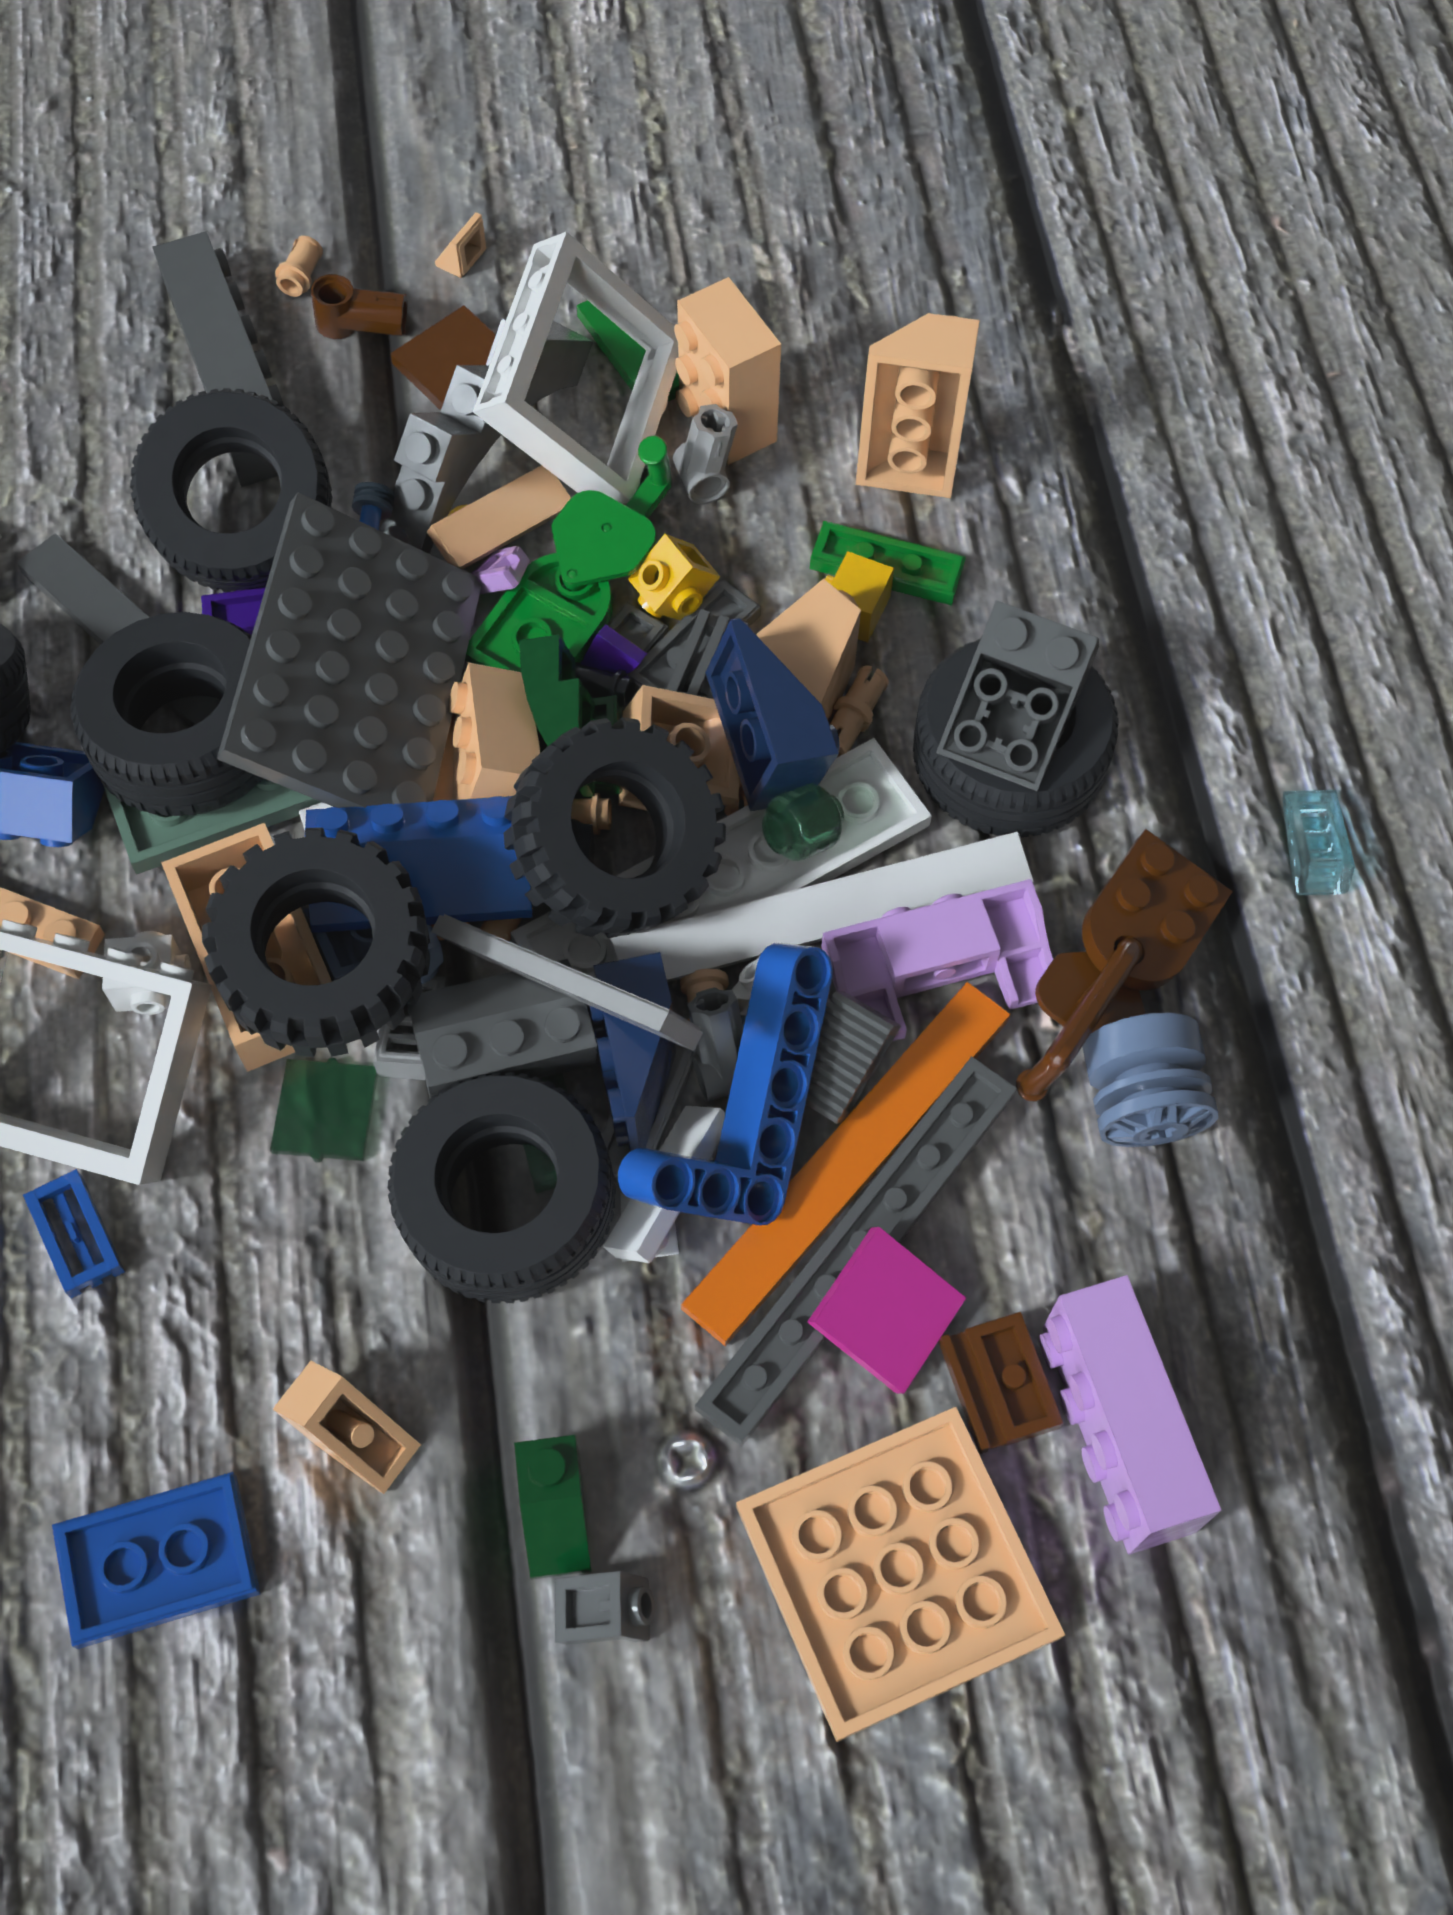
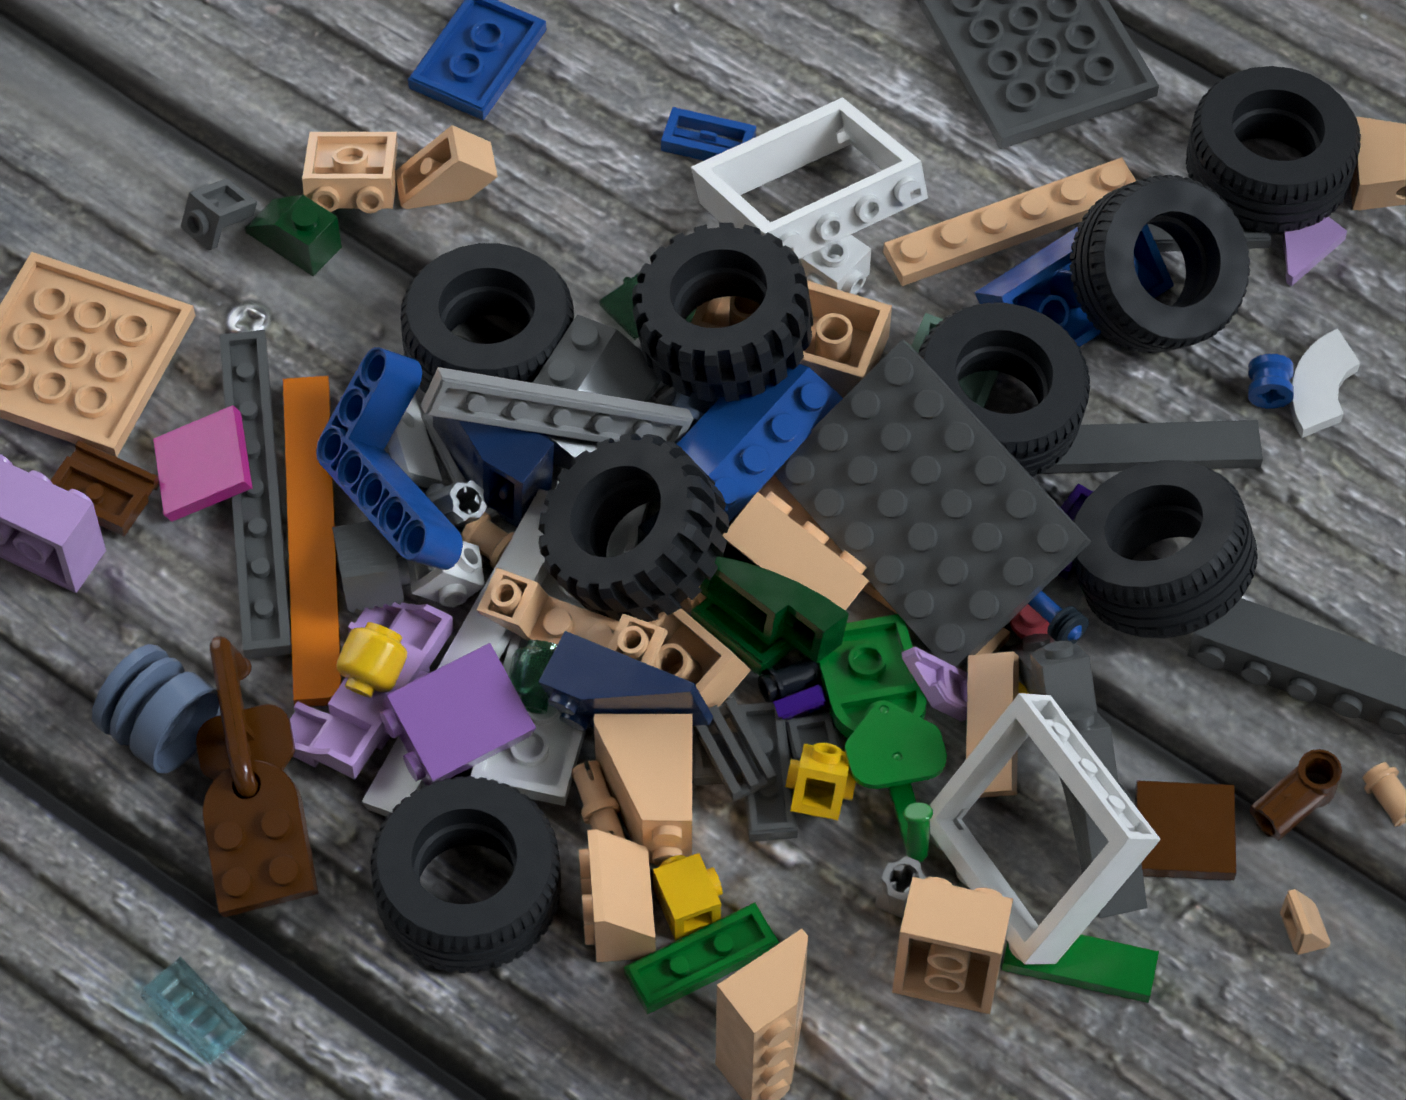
camera: 135 degrees right, 5 degrees down
dark grey slope [936,600,1099,792] -> none
none -> light nougat plate [302,132,398,213]
none -> yellow head [336,622,407,698]
none -> medium lavender brick [380,643,536,786]
none -> light nougat slope [477,568,668,666]
none -> light nougat slope [579,829,656,962]

